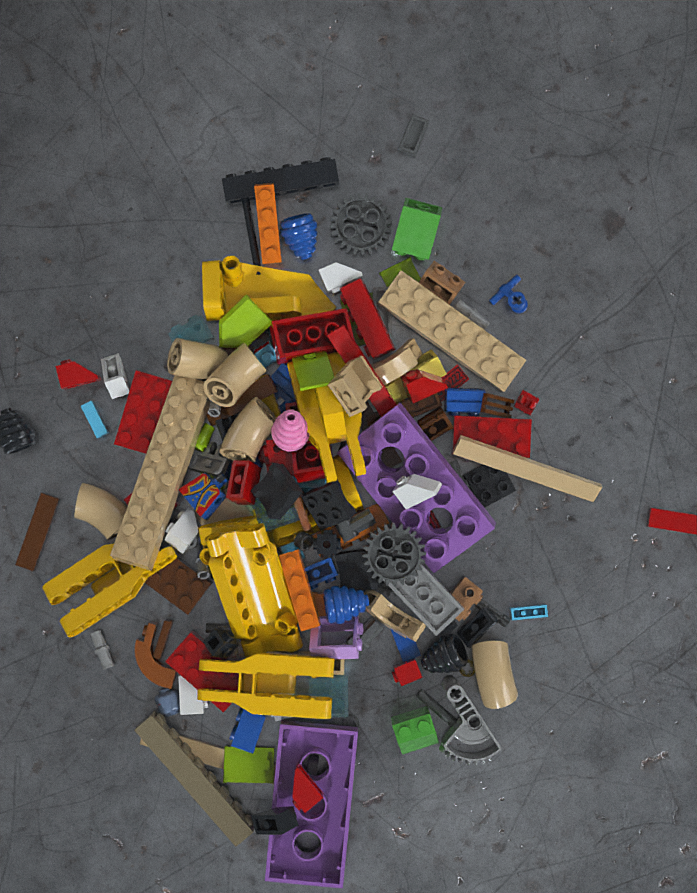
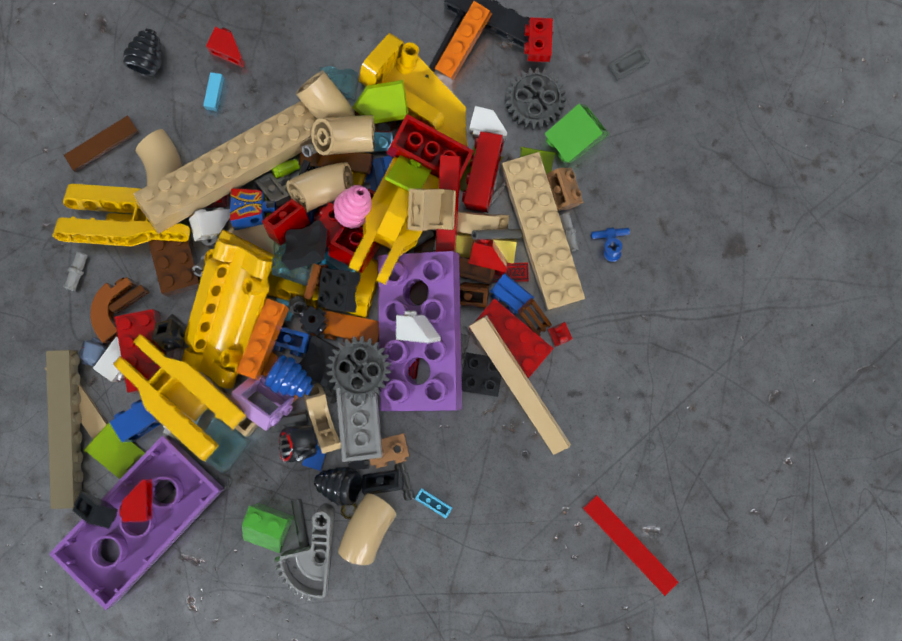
camera: 35 degrees right, 5 degrees down
white slope [101,353,130,399] -> none
red brick [114,370,172,454] -> none
blue piece [280,213,317,260] -> none
dark grey piece [335,508,377,543] -> none
red brick [391,658,423,686] -> none
none -> black piece [278,425,317,463]
none -> dark grey piece [471,229,523,240]
none -> red brick [524,17,553,62]

